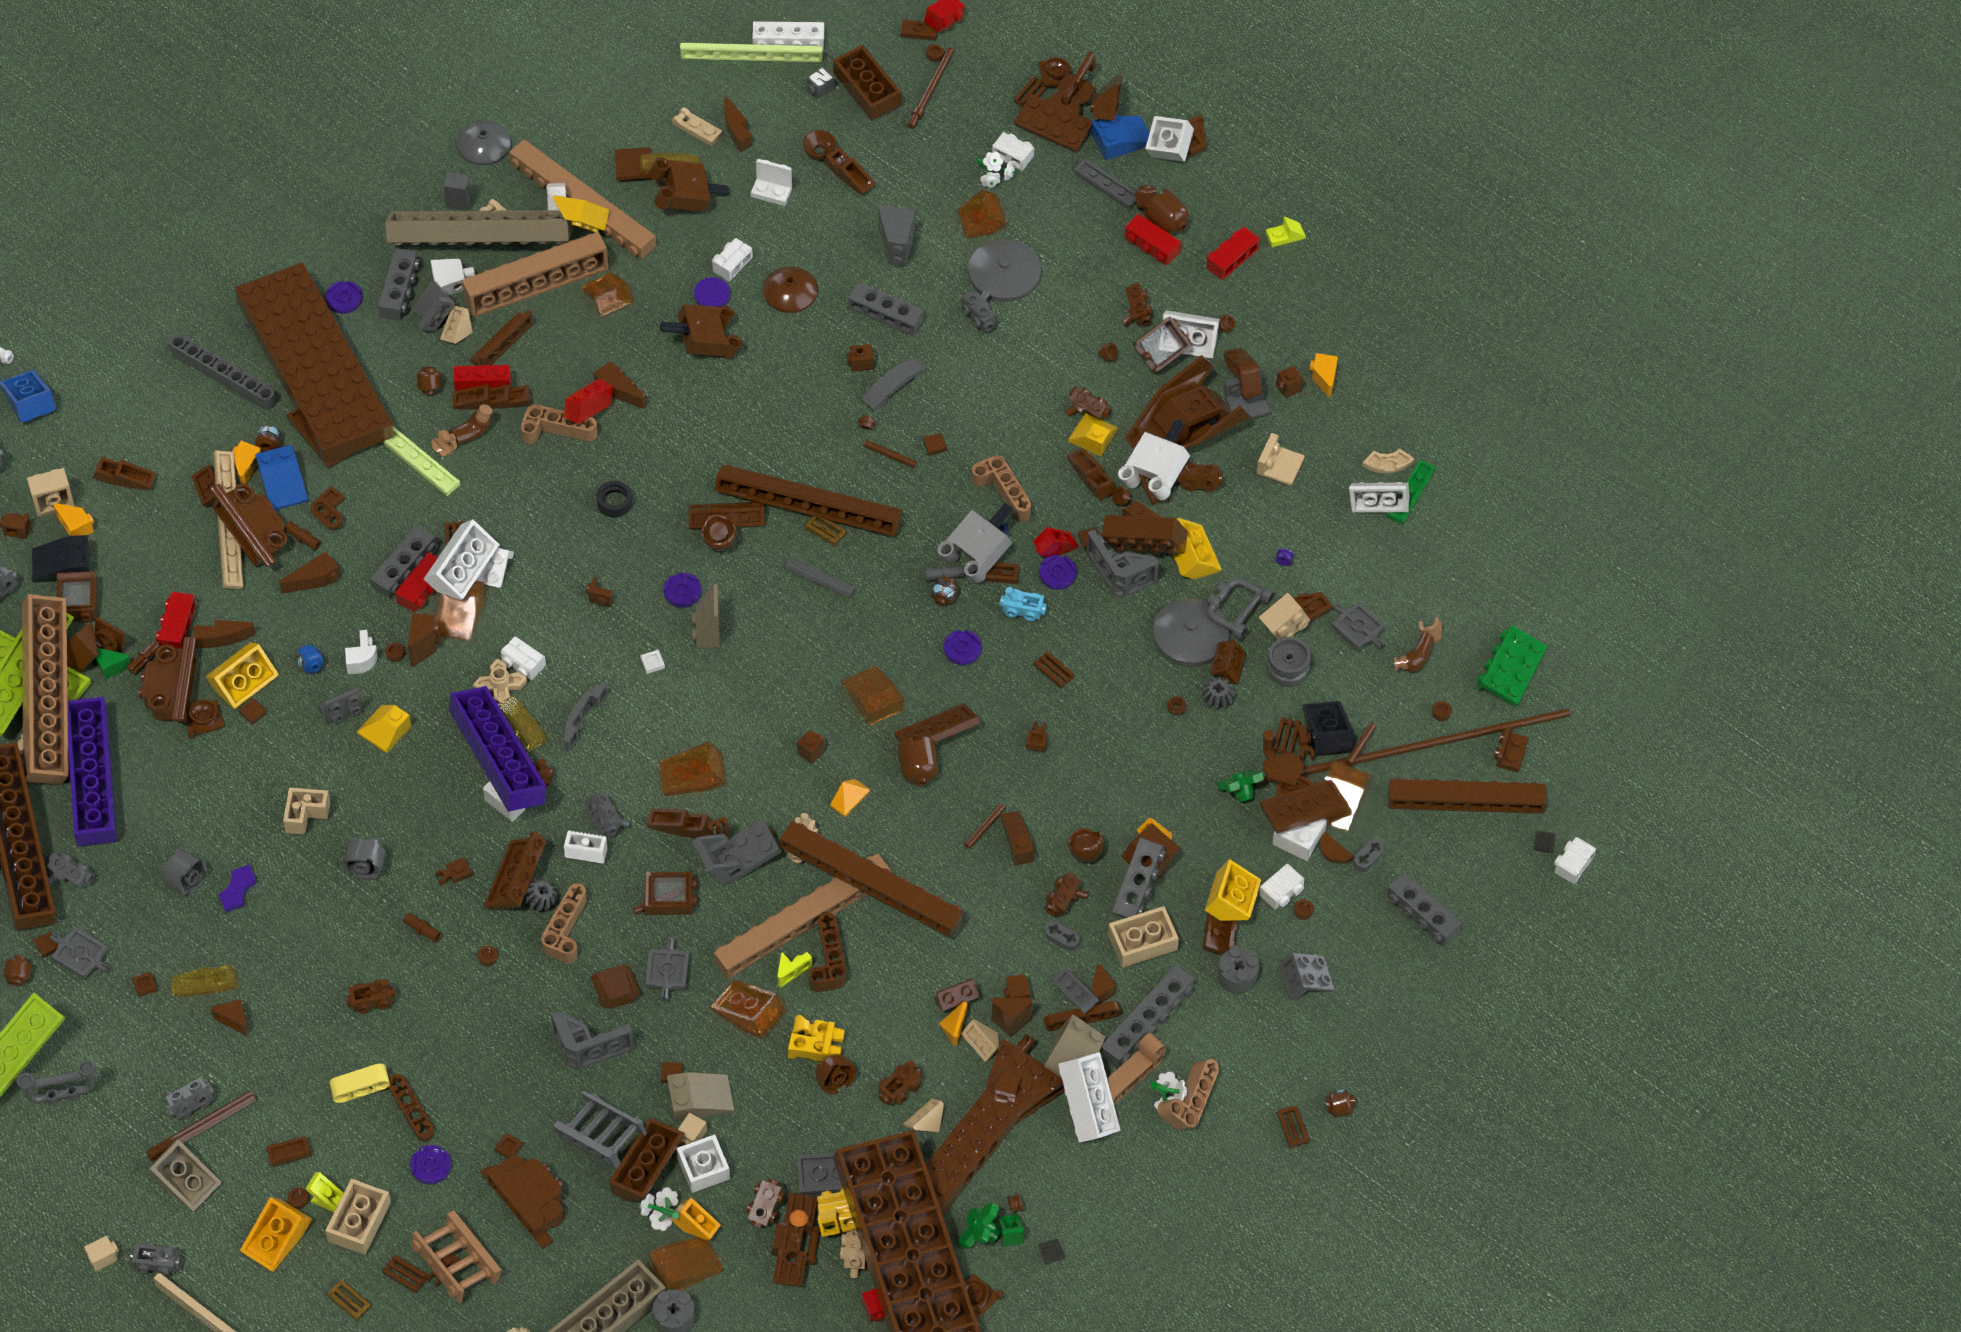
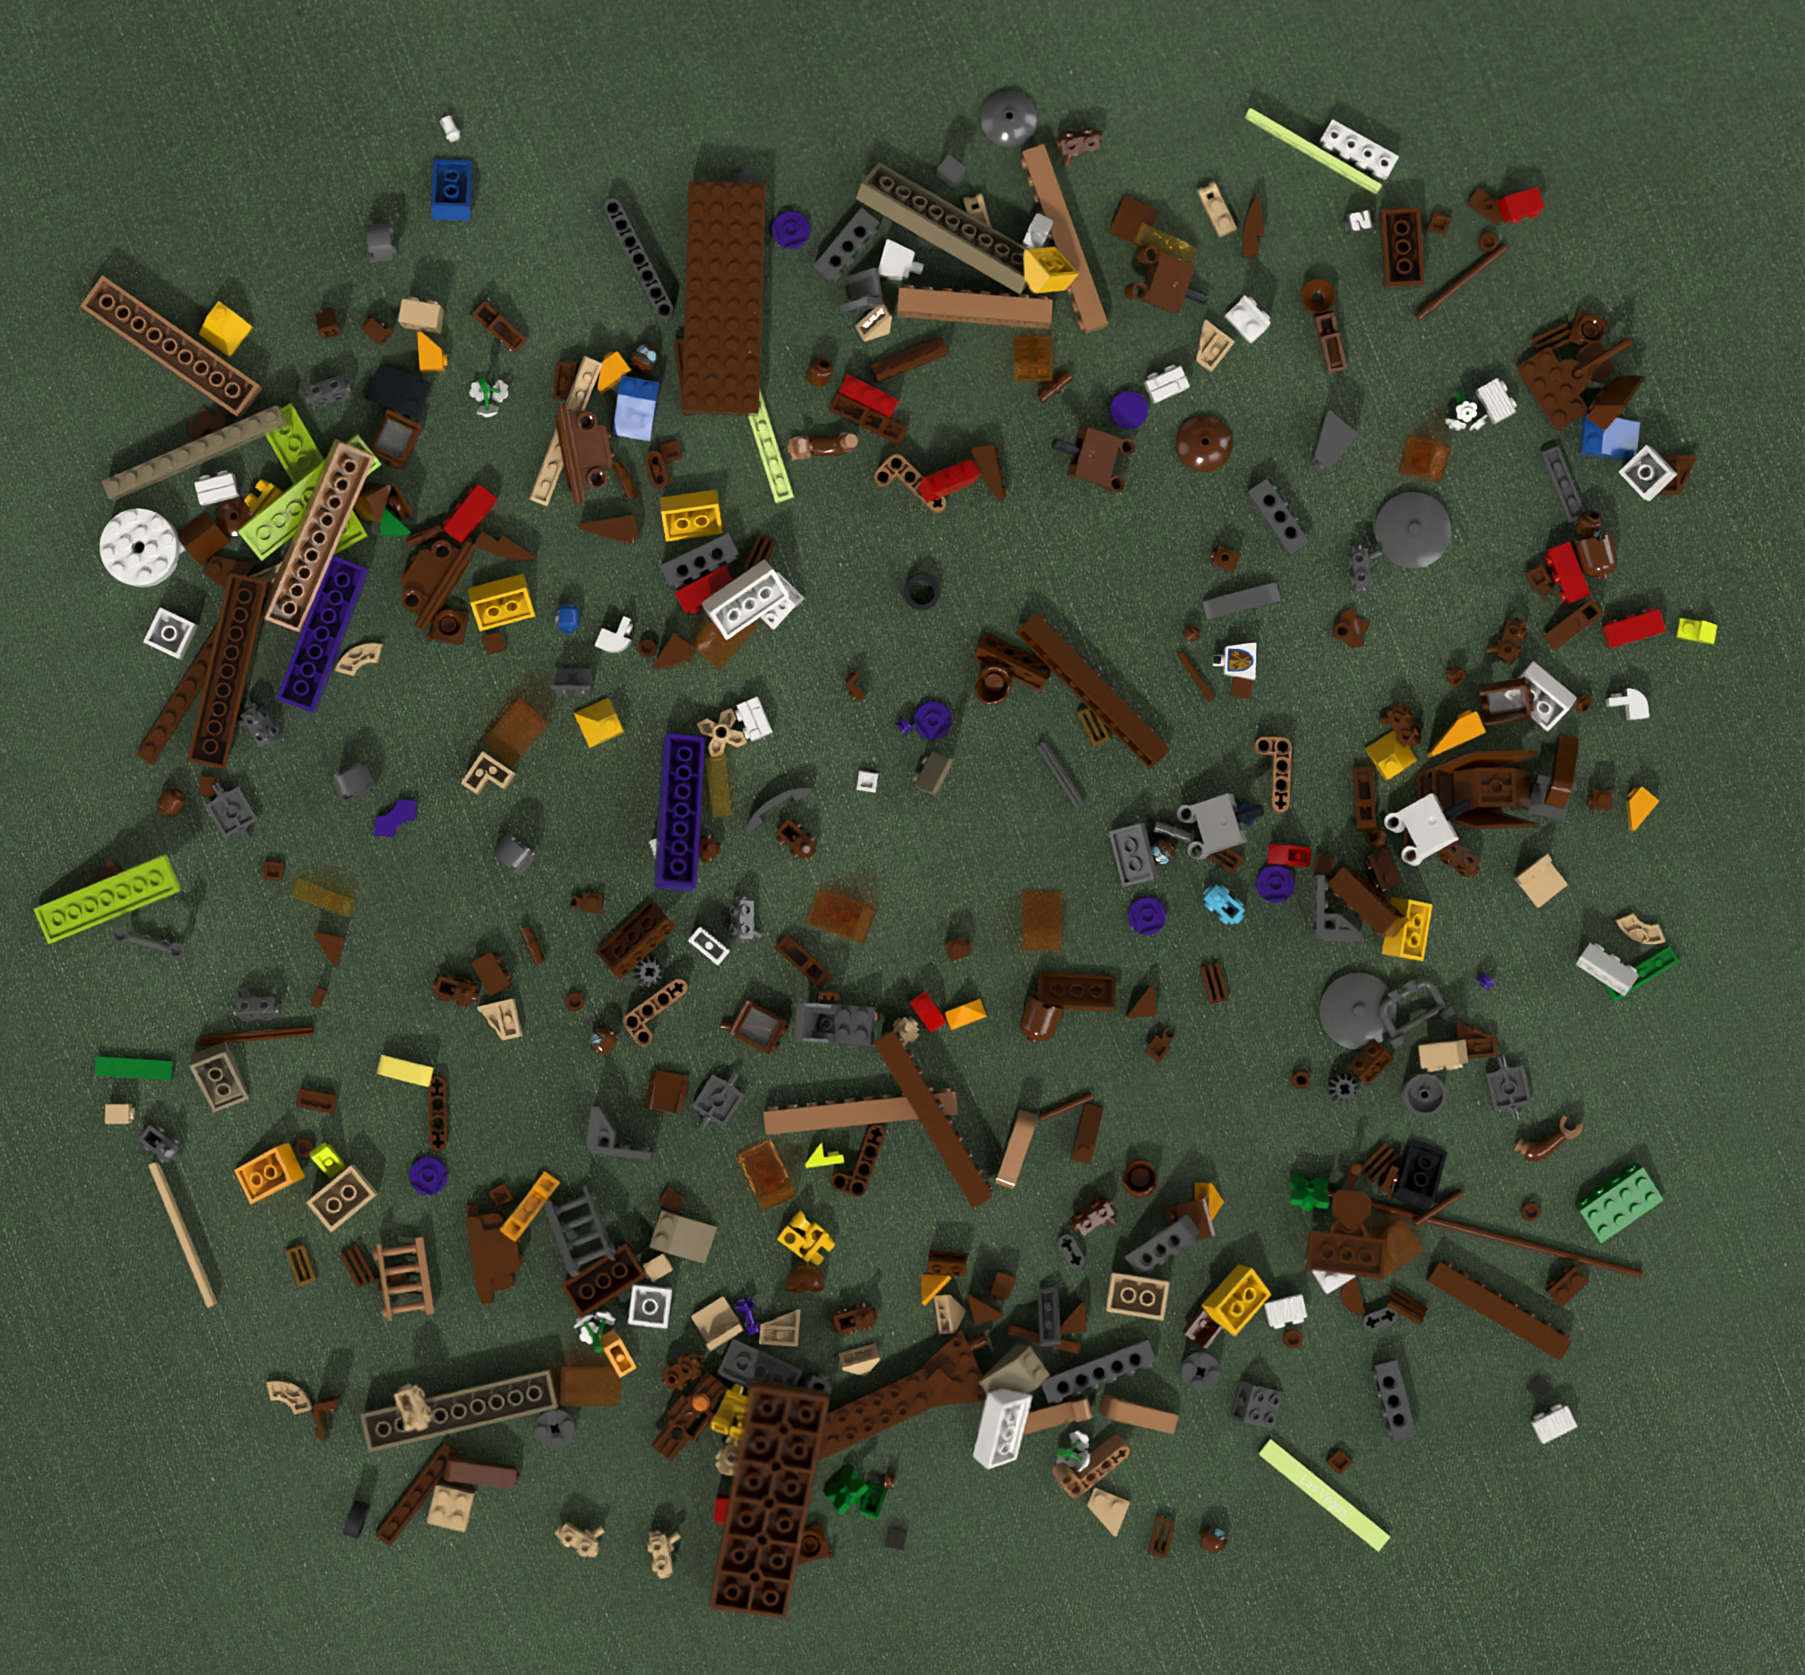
camera: 25 degrees right, 30 degrees up
none -> green tile [95,1056,174,1080]
none -> reddish brown tile [311,987,327,1008]
none -> tan tile [335,643,383,676]
none -> white plant [469,378,508,417]
none -> reddish brown brick [471,951,512,996]
none -> tan wing [477,998,523,1040]
none -> clear orange slope [483,698,550,767]
none -> light orange slope [500,1171,560,1242]
none -> reddish brown head [589,1025,617,1054]
none -> yellow slope [660,490,723,541]
none -> tan bracket [691,1296,744,1351]
none -> dark purple bar [735,1298,760,1335]
none -> tan wing [759,1309,801,1347]
none -> reddish brown brick [776,819,816,859]
none -> dark purple bush [895,717,913,736]
none -> red slope [909,991,947,1033]
none -> medium nougat beam [995,1109,1038,1189]
none -> reddish brown pin [1036,370,1073,404]
none -> reddish brown brick [1055,127,1102,166]
none -> tan wing [1087,1487,1130,1537]
none -> medium nougat beam [1099,1394,1179,1434]
none -> dark grey plate [1109,823,1158,887]
none -> reddish brown slope [1126,986,1157,1018]
none -> tan wing [1196,320,1235,373]
none -> torso [1212,643,1256,680]
none -> yellowish green tile [1258,1439,1390,1552]
none -> reddish brown tile [1326,1447,1353,1475]
none -> reddish brown plate [1332,609,1370,647]
none -> reddish brown tile [1386,1289,1428,1325]
none -> reddish brown tile [1427,211,1452,237]
none -> light orange slope [1427,710,1486,758]
none -> reddish brown plate [1525,565,1554,601]
none -> reddish brown slope [1543,599,1604,651]
none -> white brick [1605,689,1649,720]

